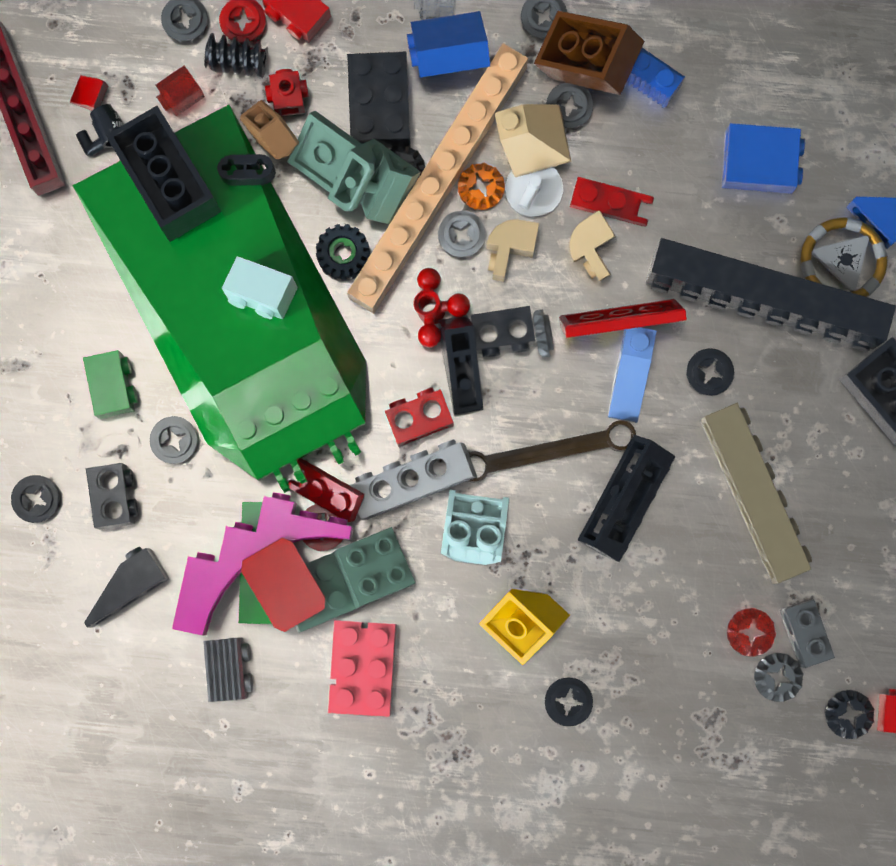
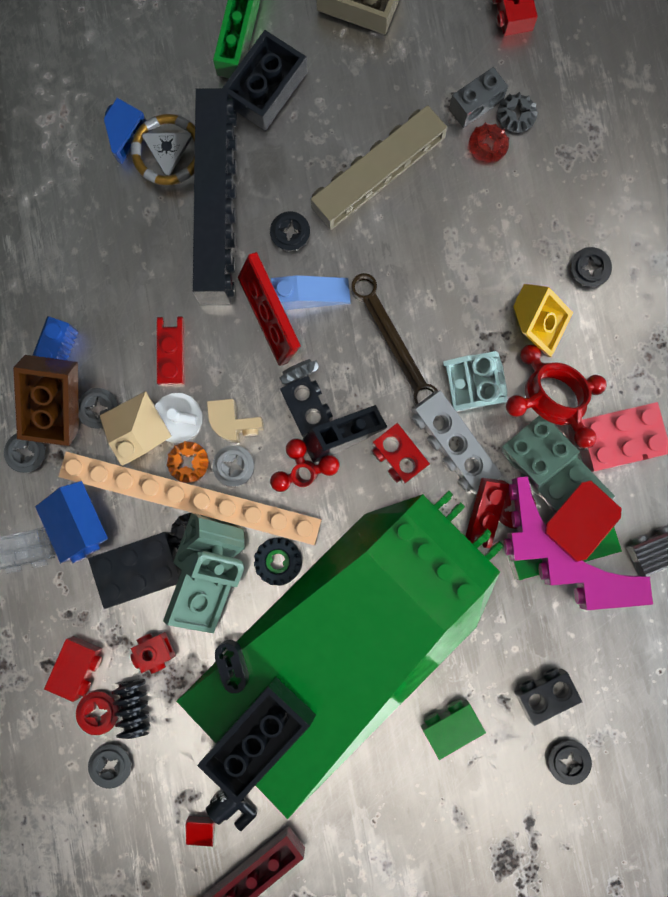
camera: 105 degrees left, 0 degrees up
black slope [84,546,169,628] -> none
gear [150,416,198,464] -> none
clear red brick [155,65,205,116] -> none
light aqua brick [222,256,298,320] -> none
medium nougat brick [240,100,299,159] -> none
tan brick [569,211,616,281] -> none
black brick [578,435,676,562] -> none
blue brick [722,123,805,194] -> none
black gear [825,690,875,739] -> none
none -> red piece [506,344,607,448]

